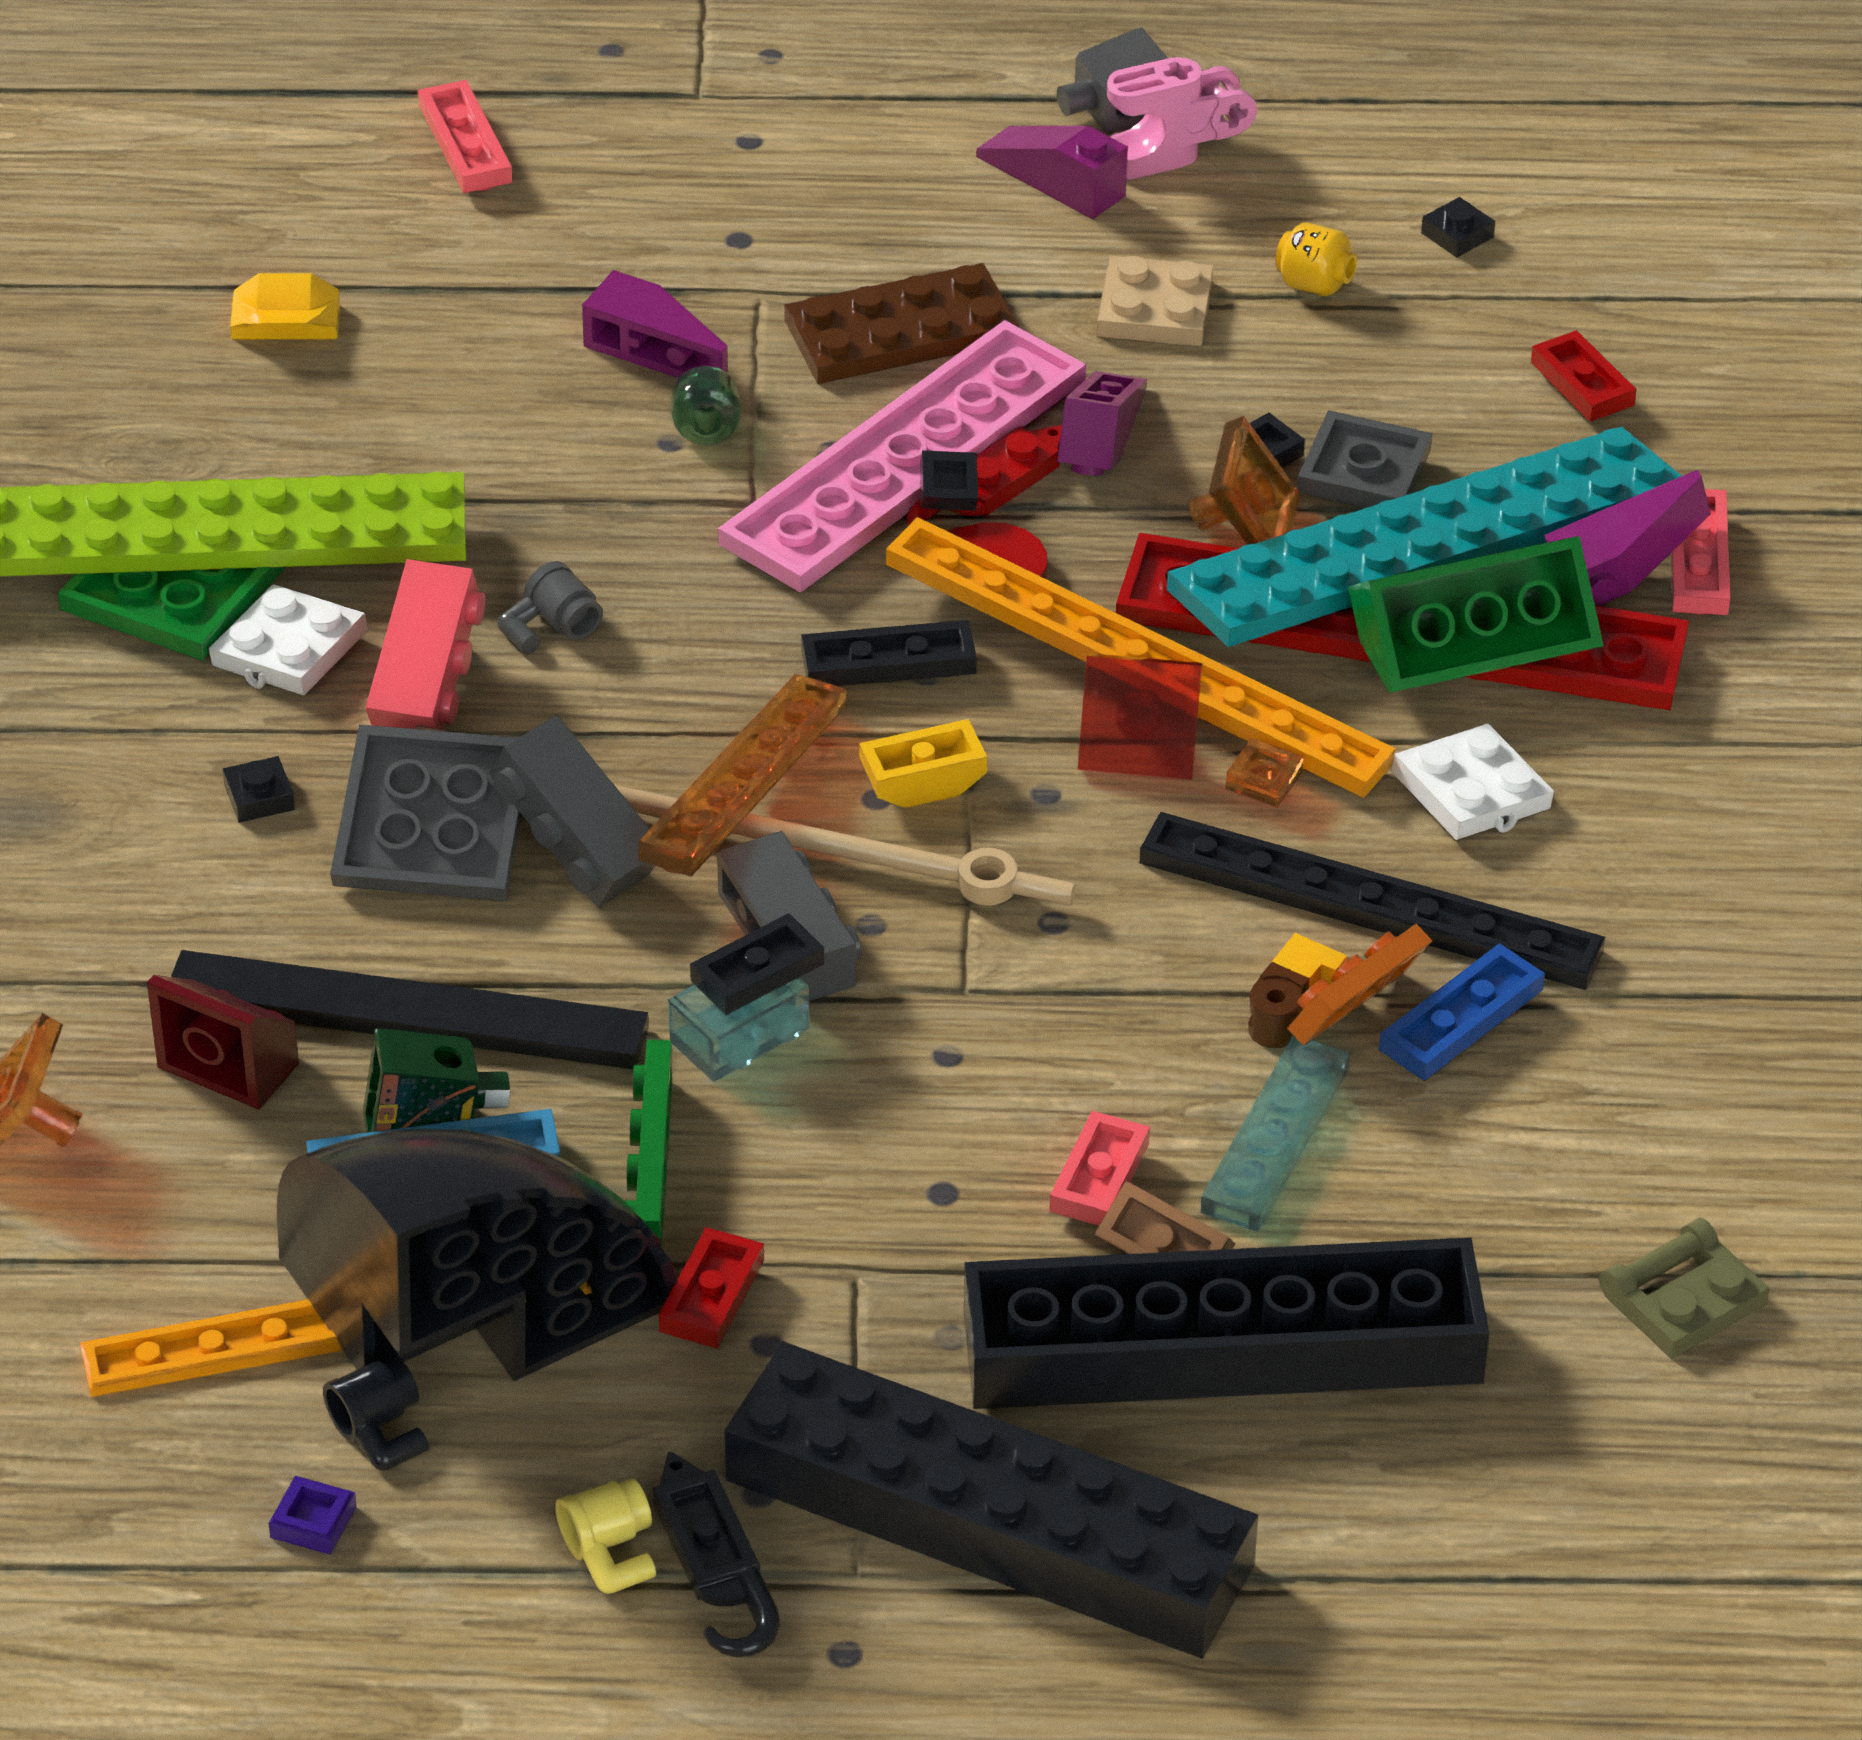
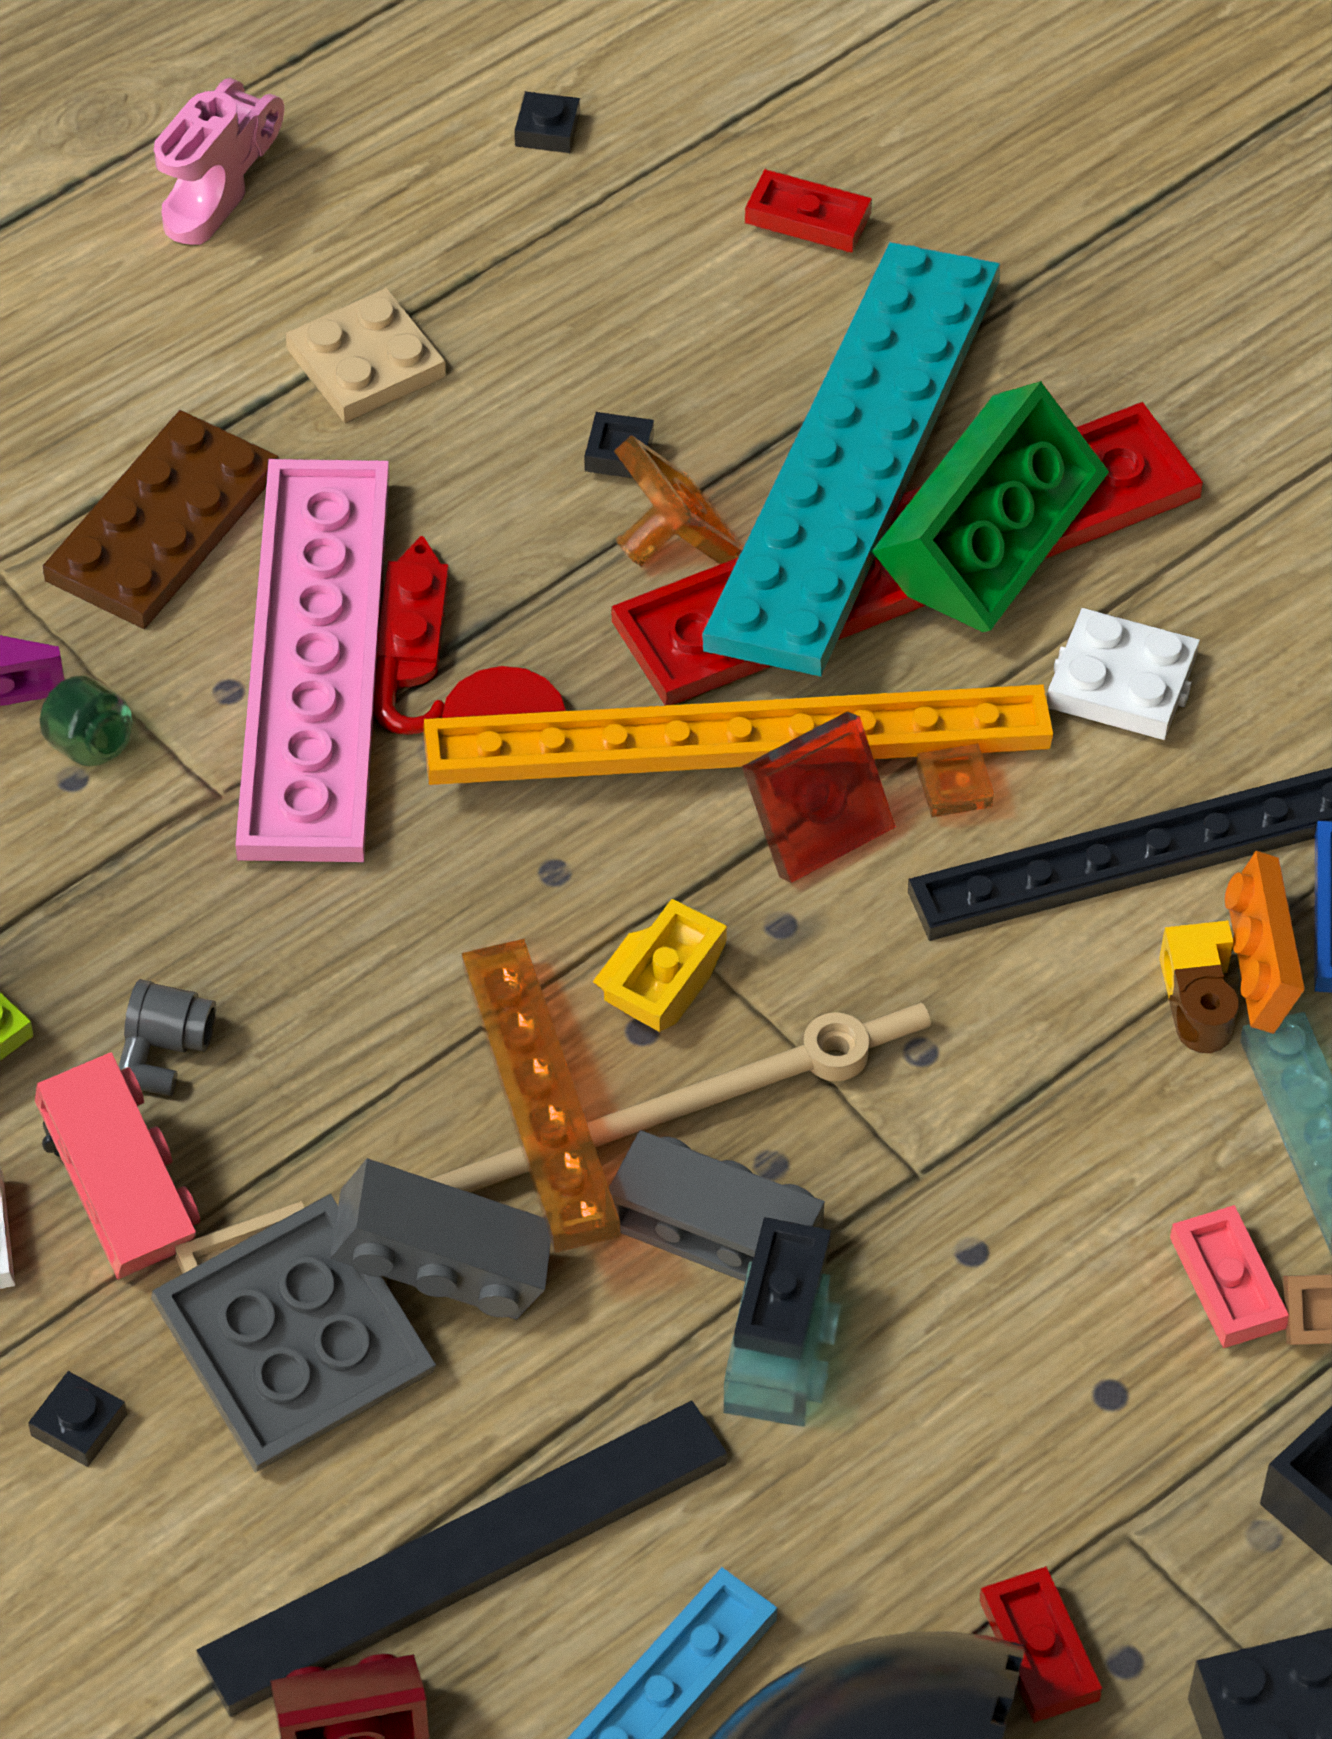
camera: 40 degrees left, 10 degrees up
dark green torso [362,1029,510,1133] -> none
green plate [625,1040,673,1247] -> none
black plate [801,620,977,689] -> none
black plate [920,450,978,511] -> none
magenta slope [976,126,1128,219] -> none
dark grey torso [1057,27,1168,133] -> none
magenta slope [1057,371,1147,476] -> none
yellow head [1275,223,1357,296] -> none
dark grey plate [1297,410,1433,508] -> none
magenta slope [1544,470,1711,606] -> none
coral plate [1670,489,1730,615] -> none

